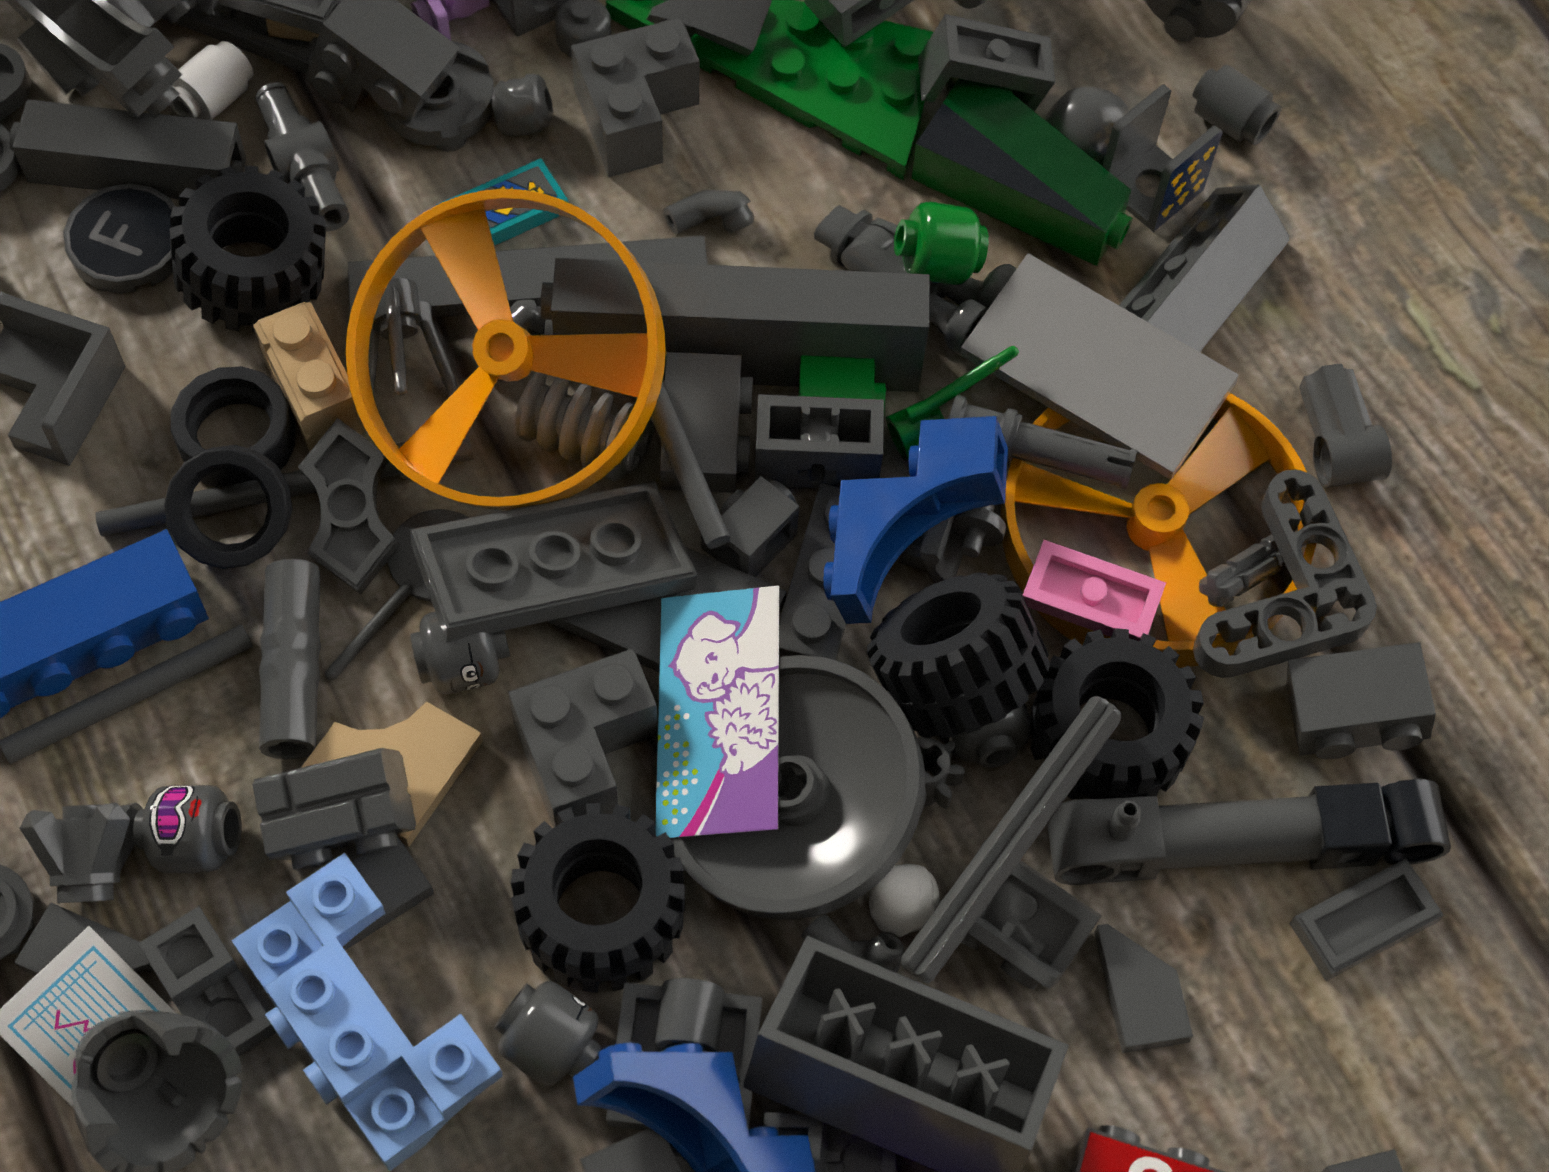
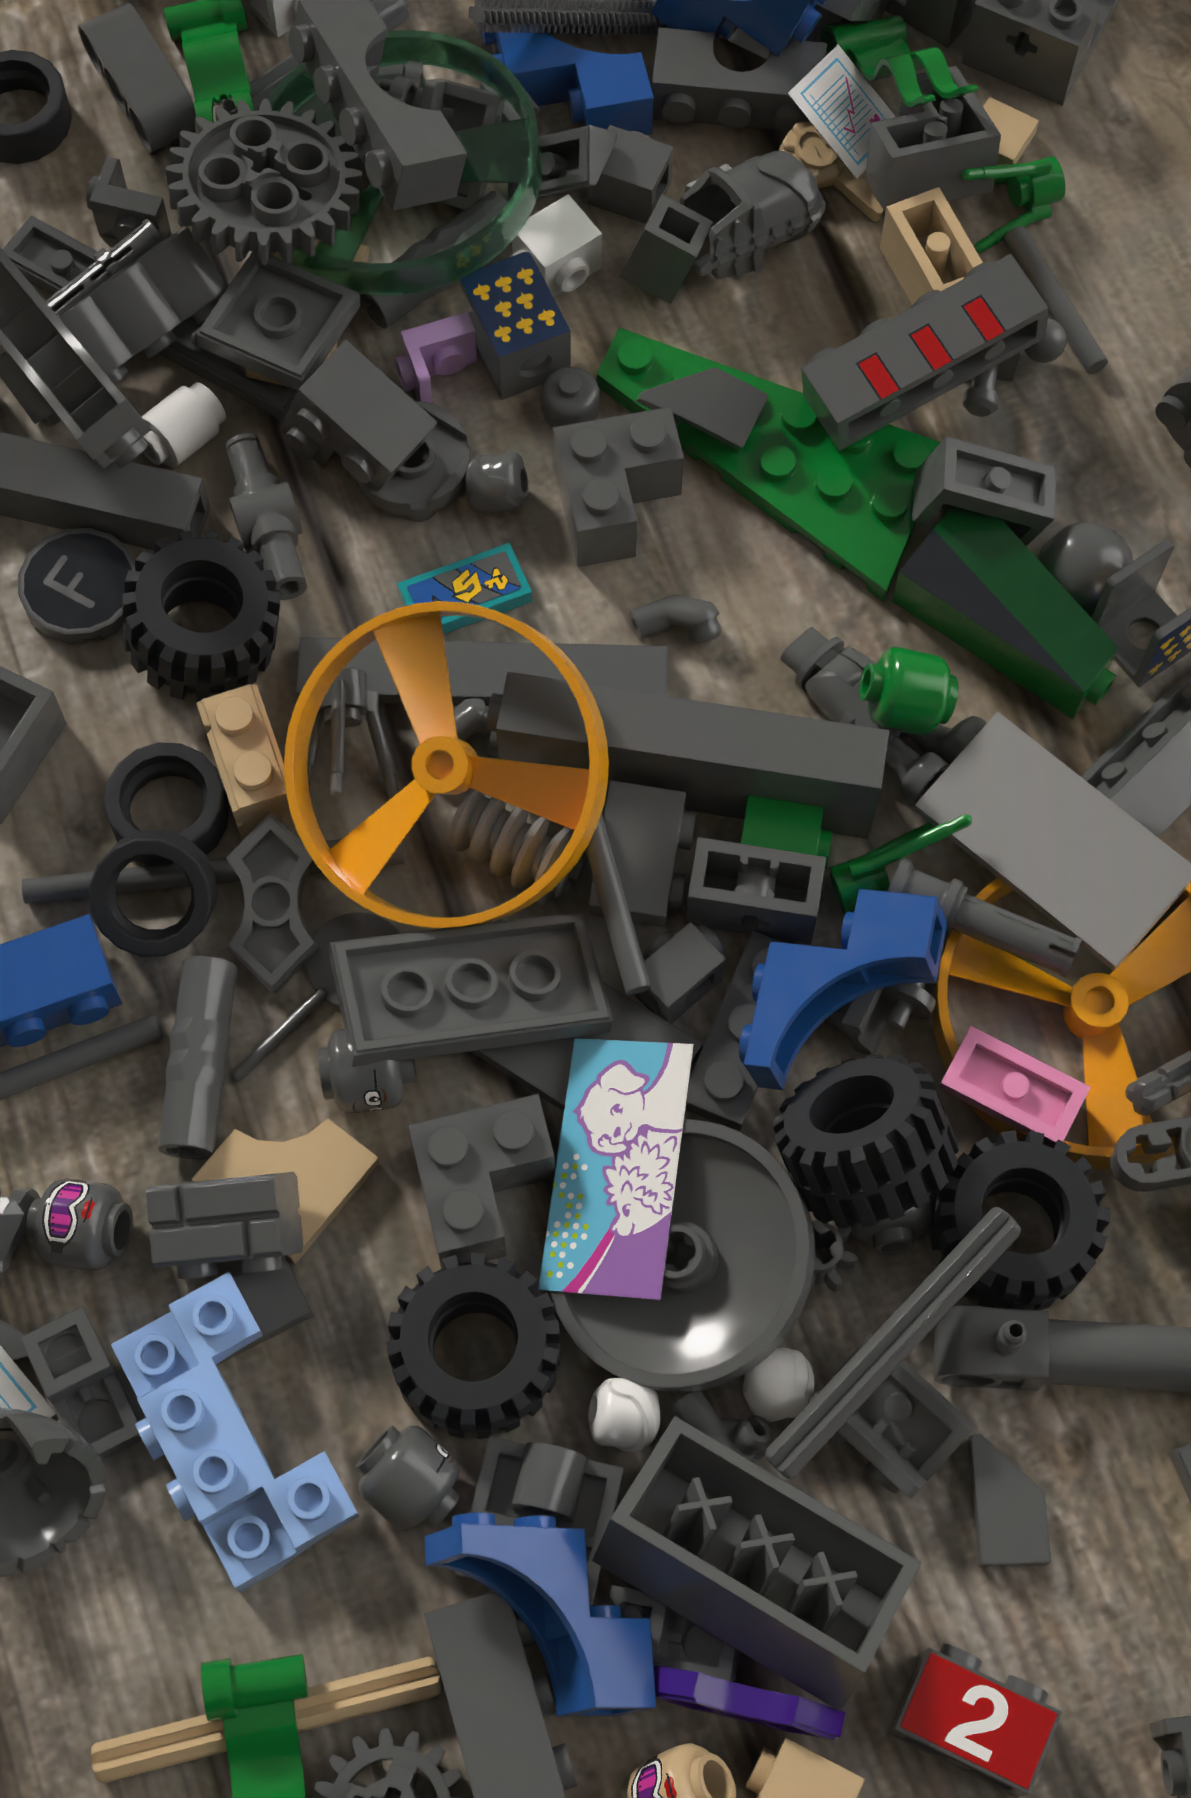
camera: 10 degrees right, 5 degrees up
none -> white piece [588,1378,660,1453]

